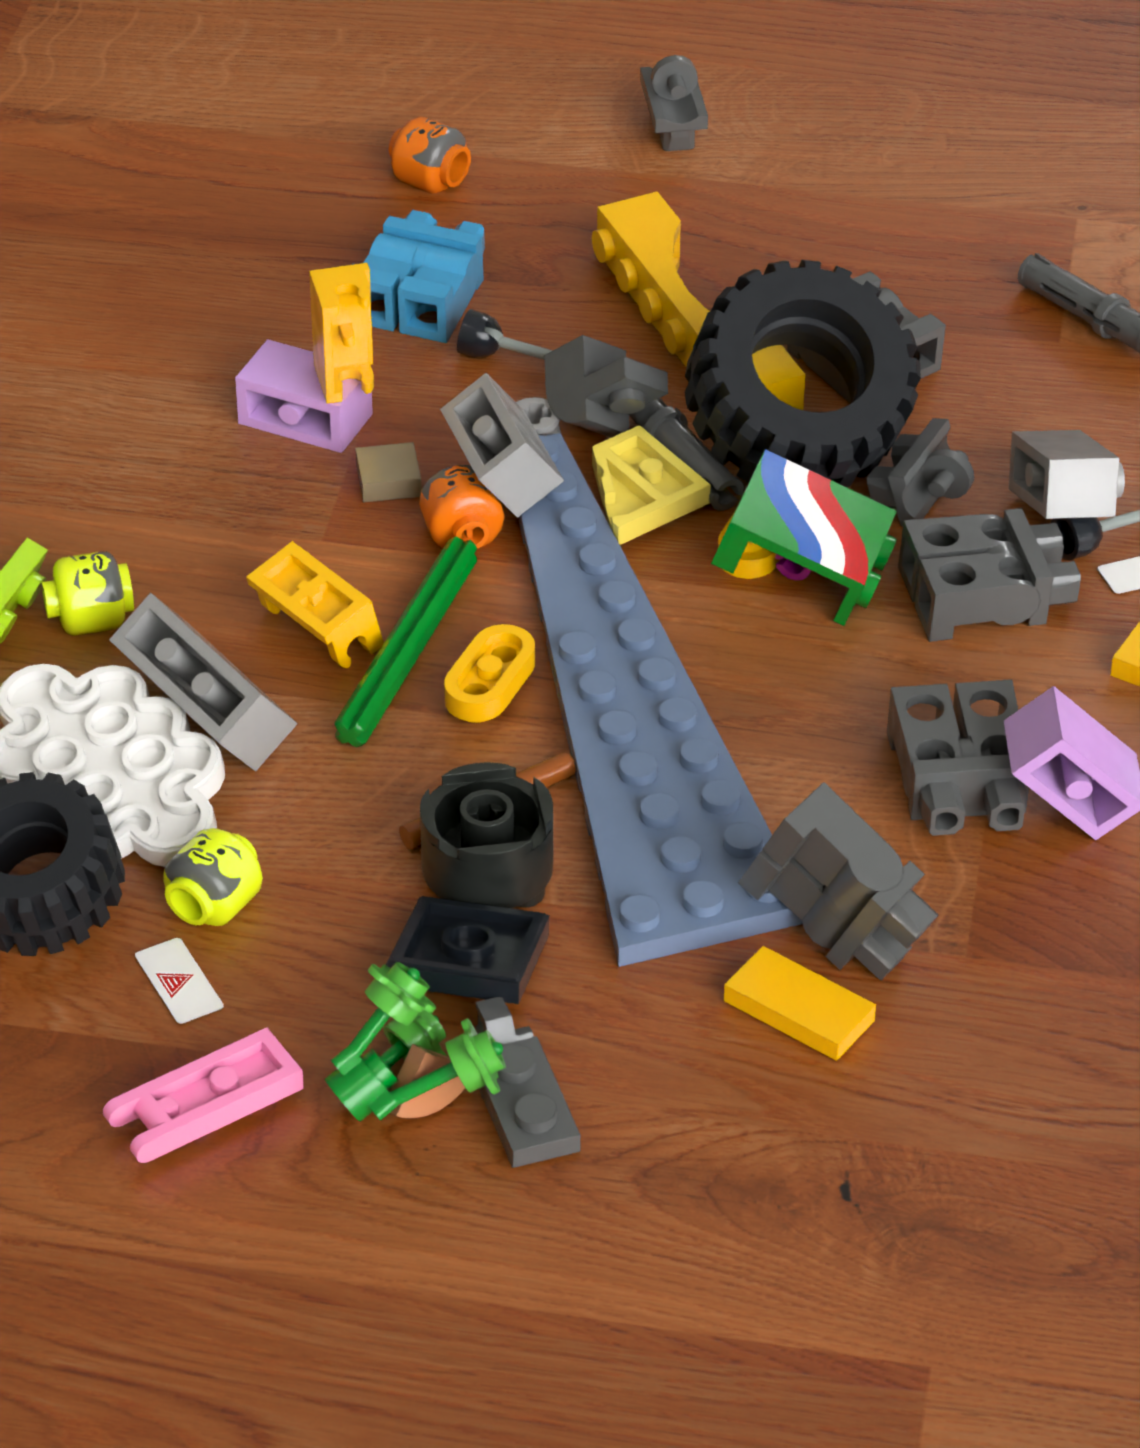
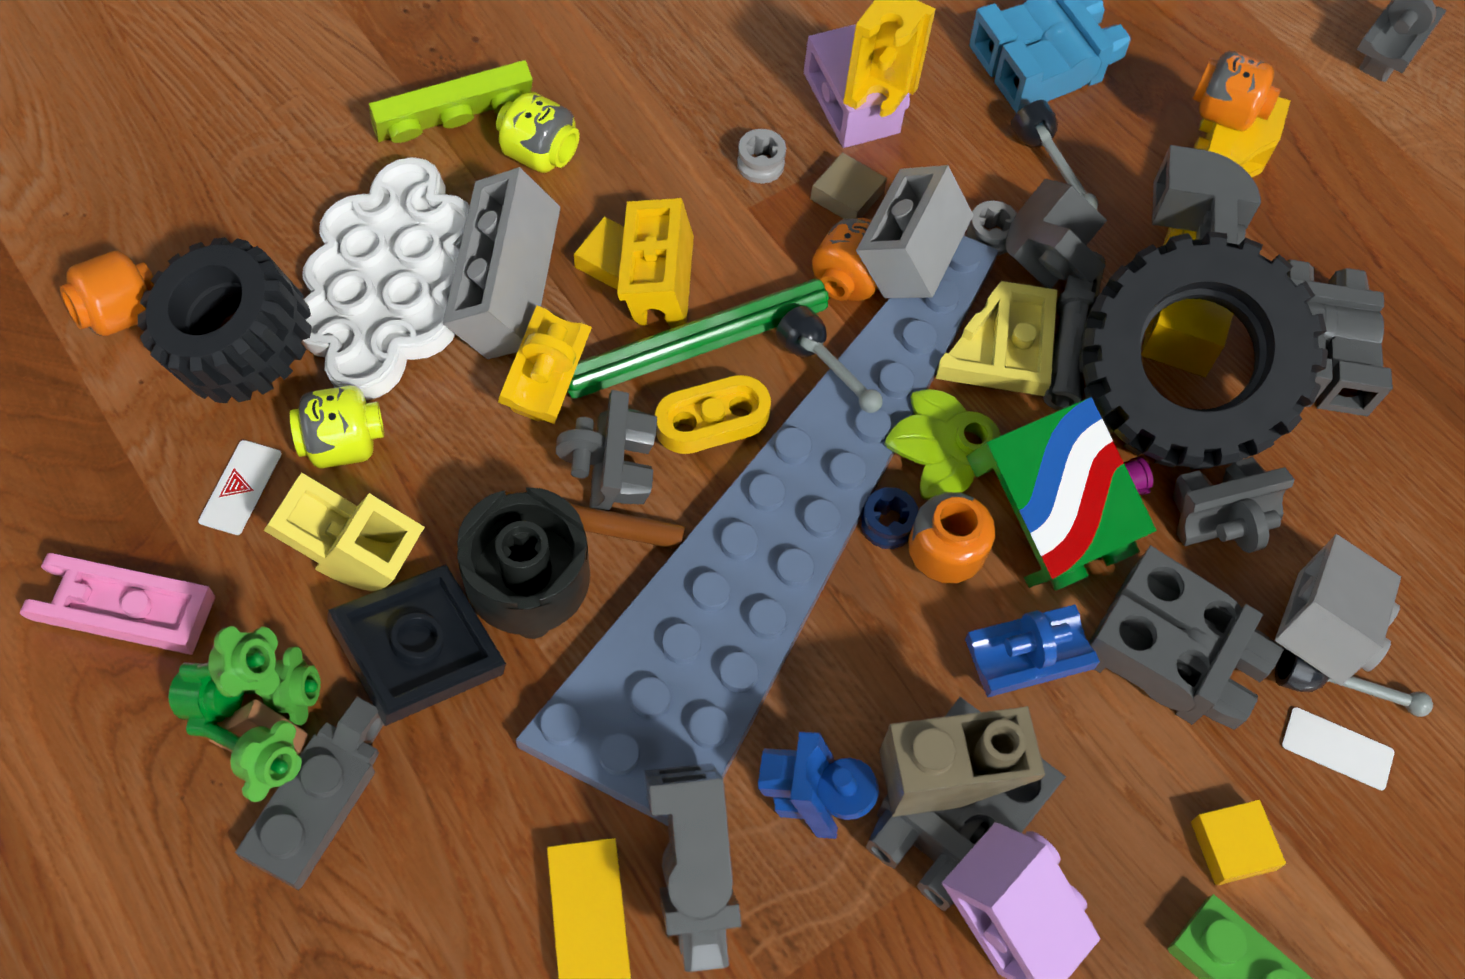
camera: 40 degrees right, 20 degrees up
none -> light yellow brick [263,472,425,591]
none -> yellow hips [498,305,592,424]
none -> dark grey hips [556,390,657,511]
none -> yellow tile [574,216,624,290]
none -> light grey bush [737,129,787,184]
none -> blue hips [758,732,879,839]
none -> hinge [776,306,883,413]
none -> dark blue bush [861,487,918,549]
none -> dark tan slope [879,706,1045,817]
none -> lime plate [885,389,1001,500]
none -> orange head [908,492,995,583]
none -> blue hips [965,604,1100,698]
none -> dark grey brick [1152,145,1261,245]
none -> orange head [1192,51,1281,132]

